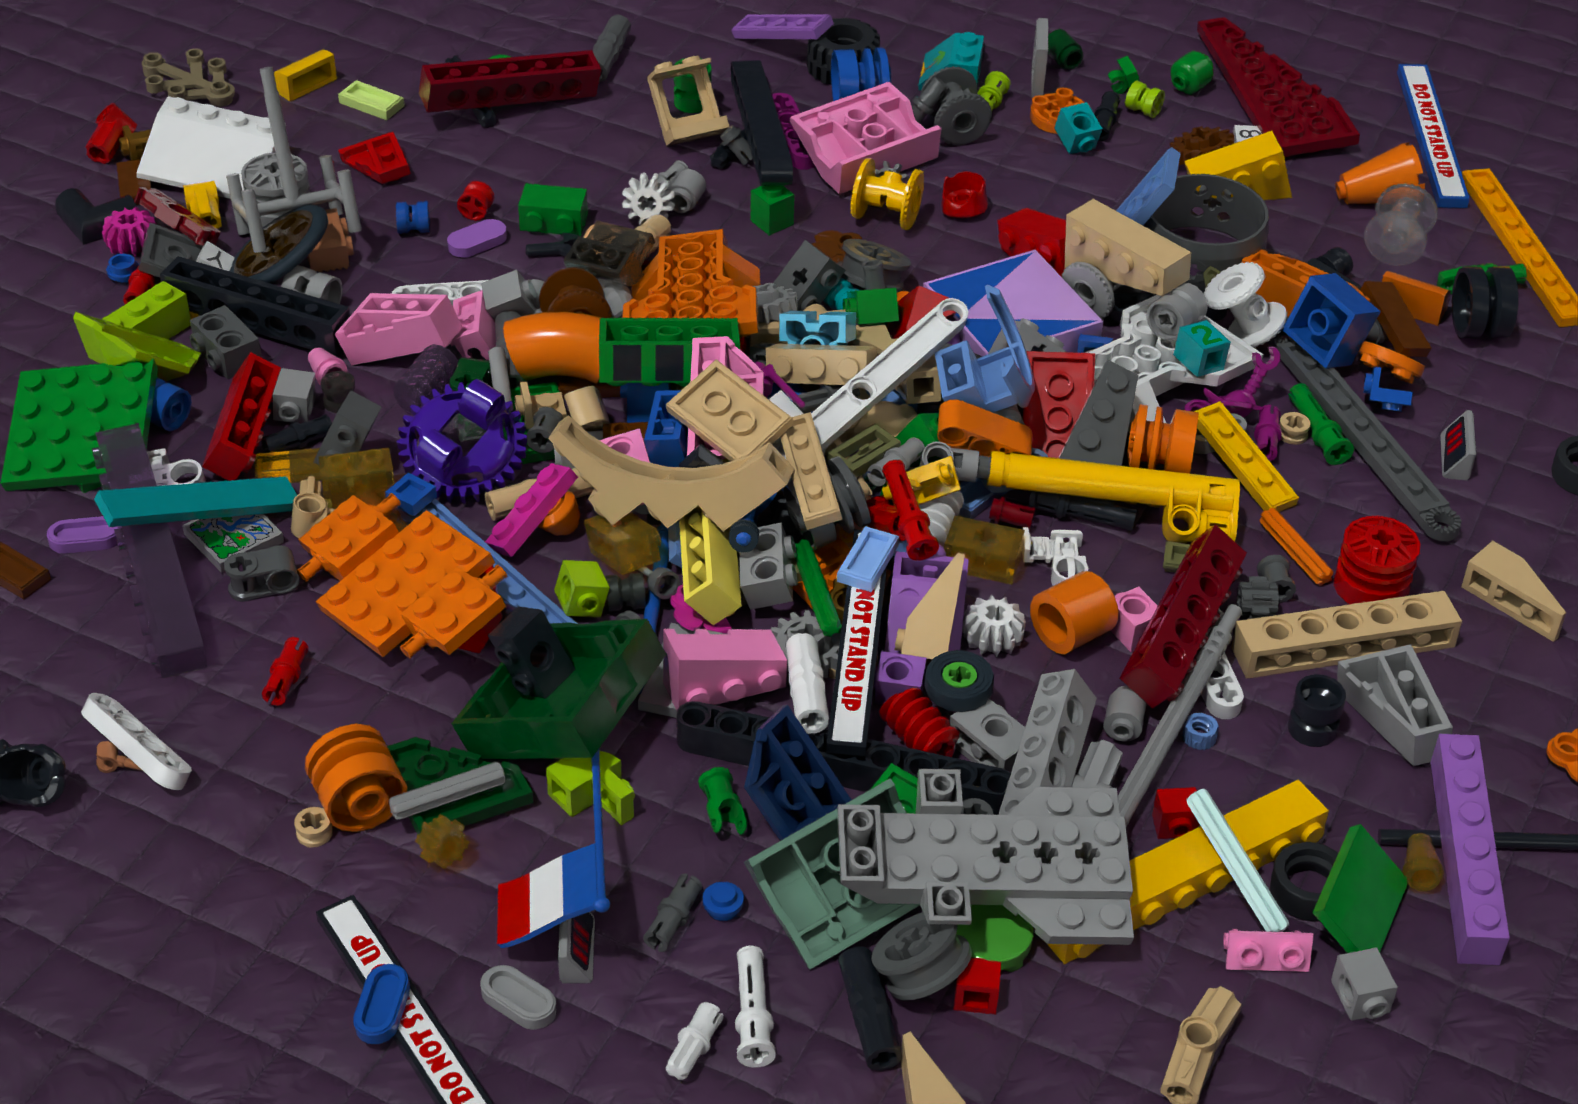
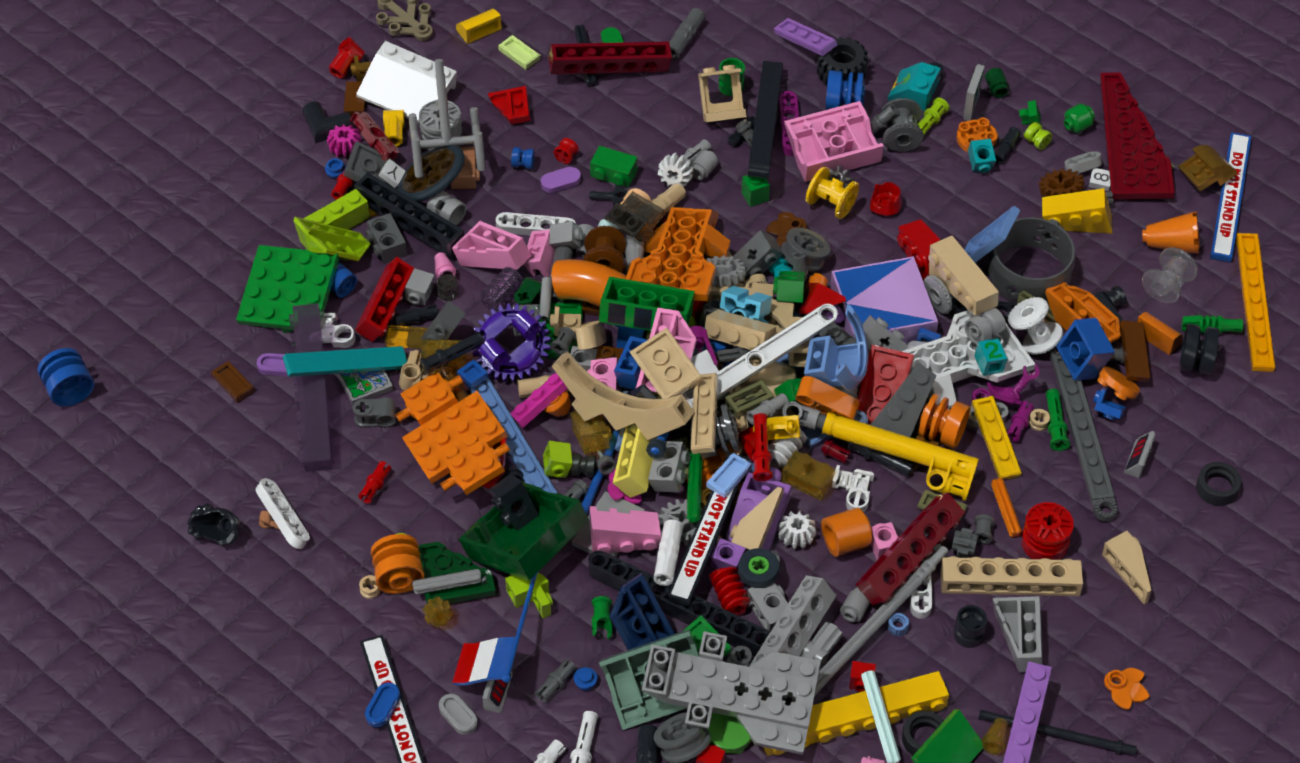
camera: 15 degrees right, 10 degrees up
none -> black pin [419,332,485,376]
none -> light grey beam [1064,151,1102,173]
none -> pearl gold brick [1178,145,1237,192]

